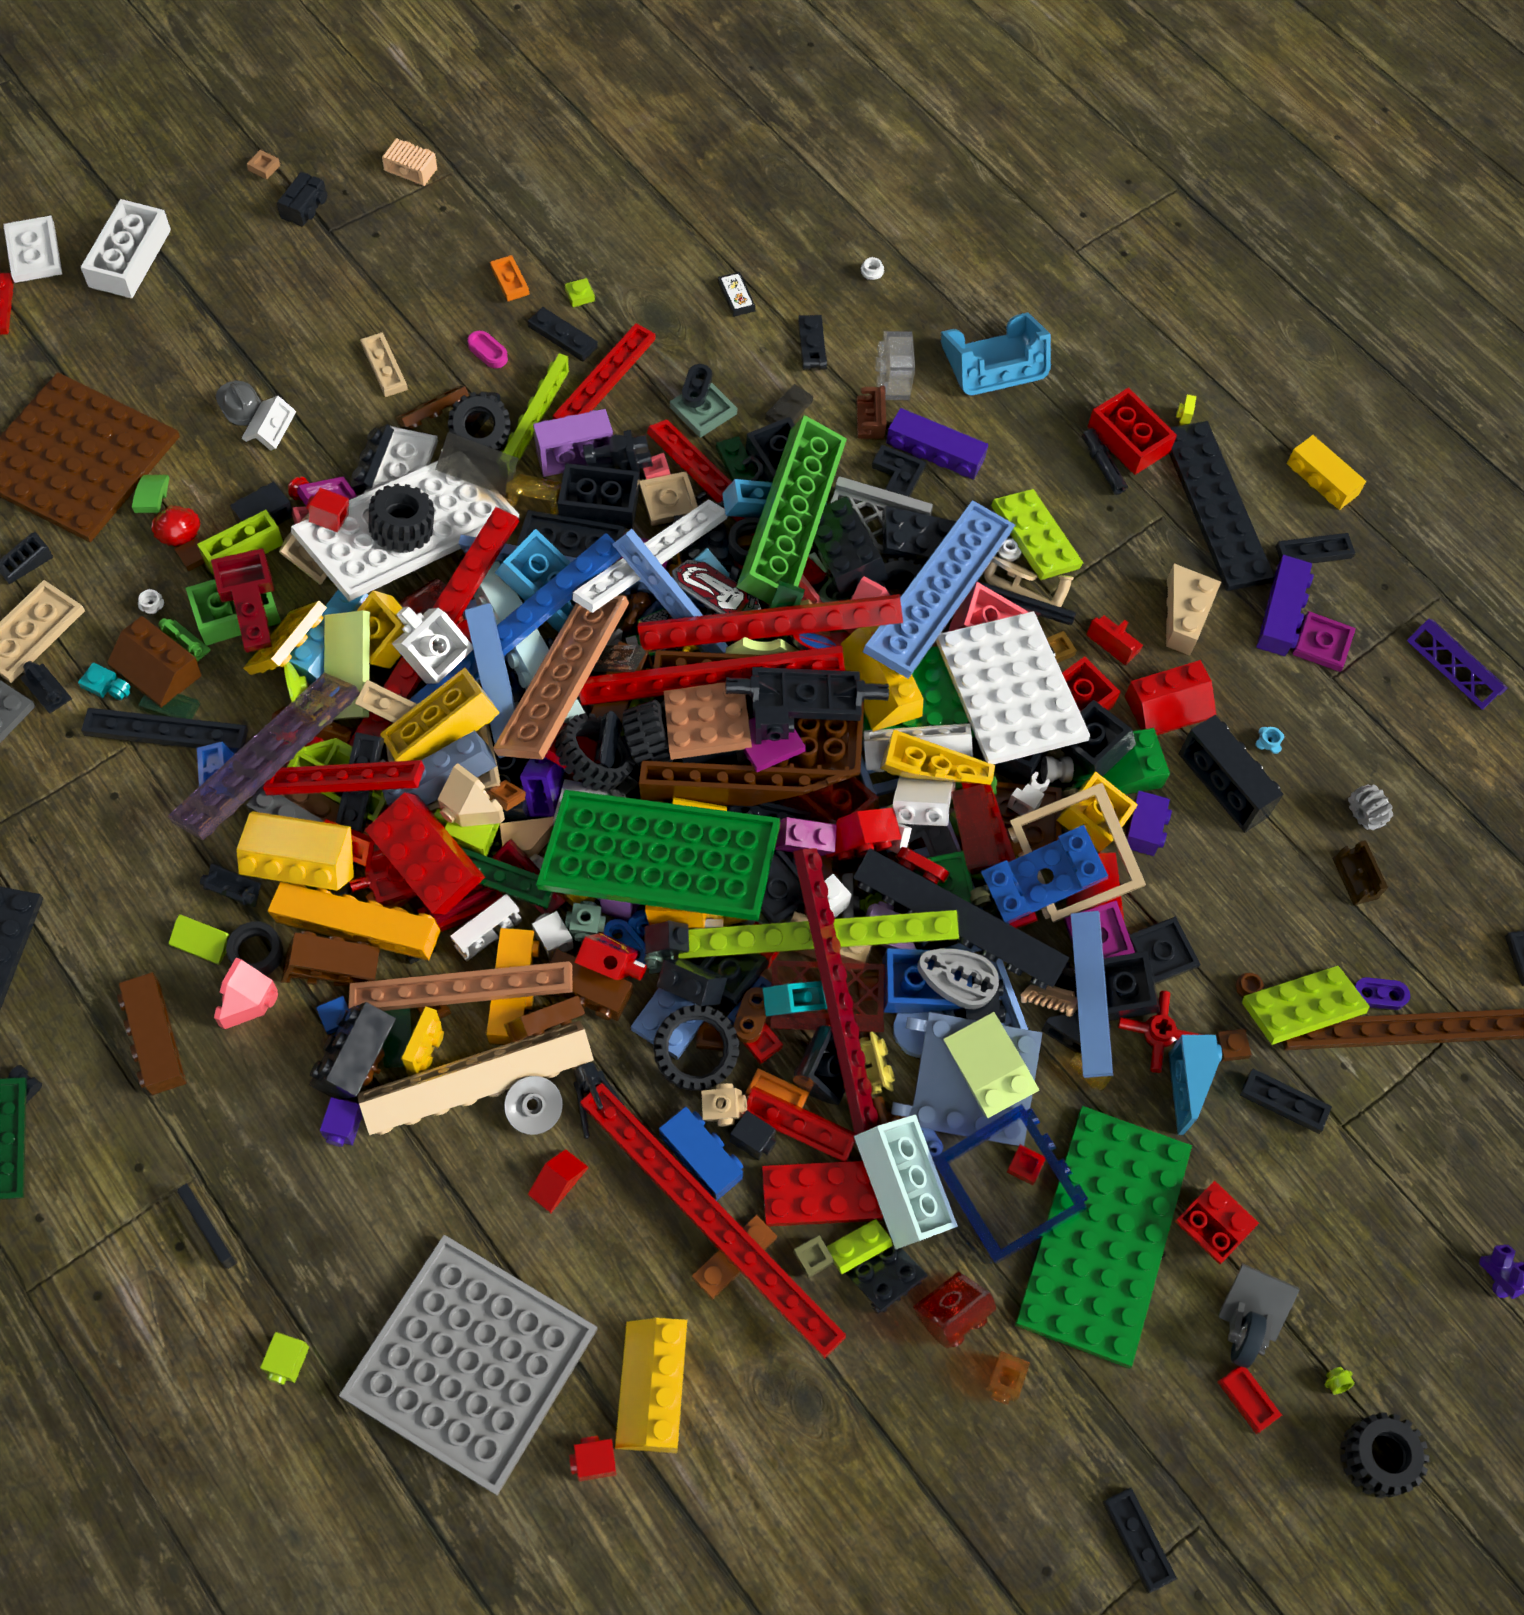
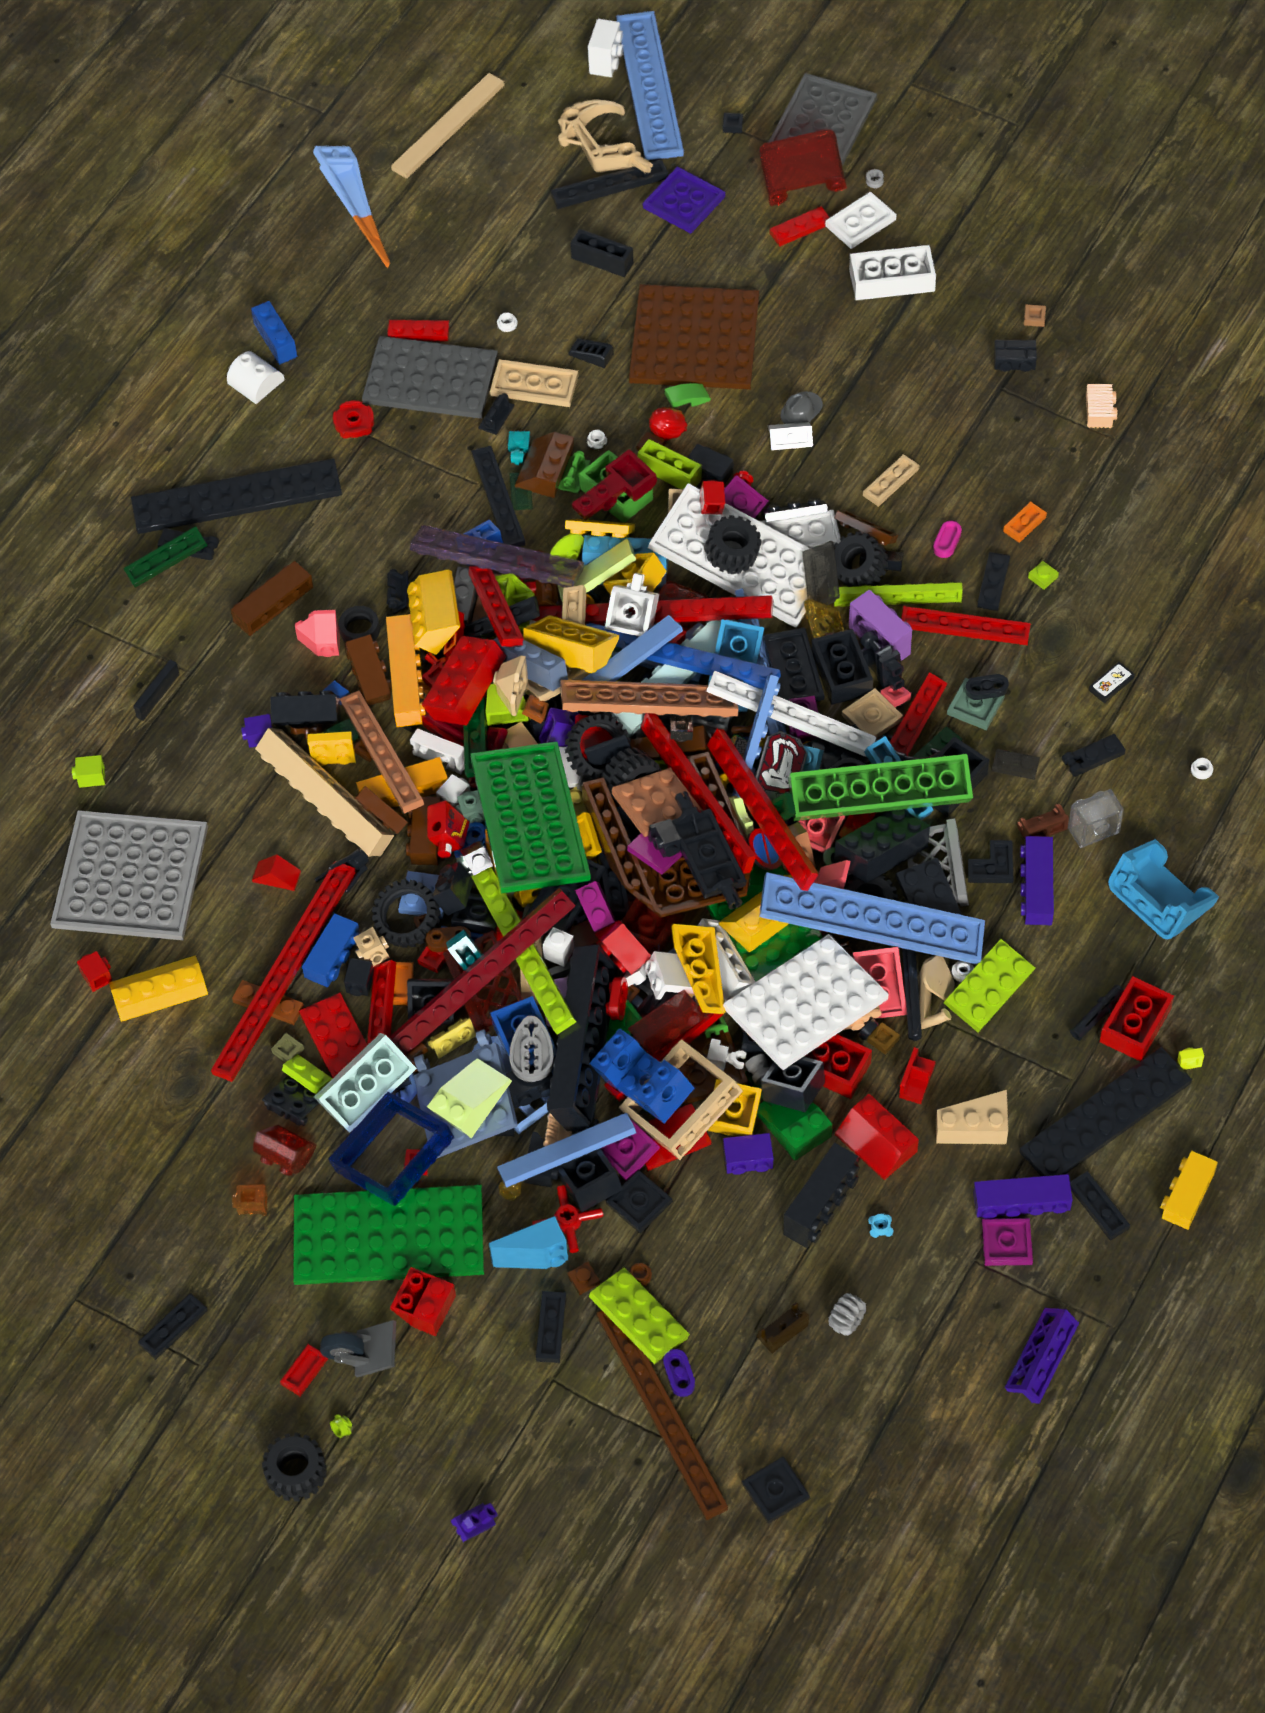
camera: 75 degrees right, 5 degrees down
lime slope [169,914,230,965] -> none
light grey dish [504,1076,562,1135] -> none

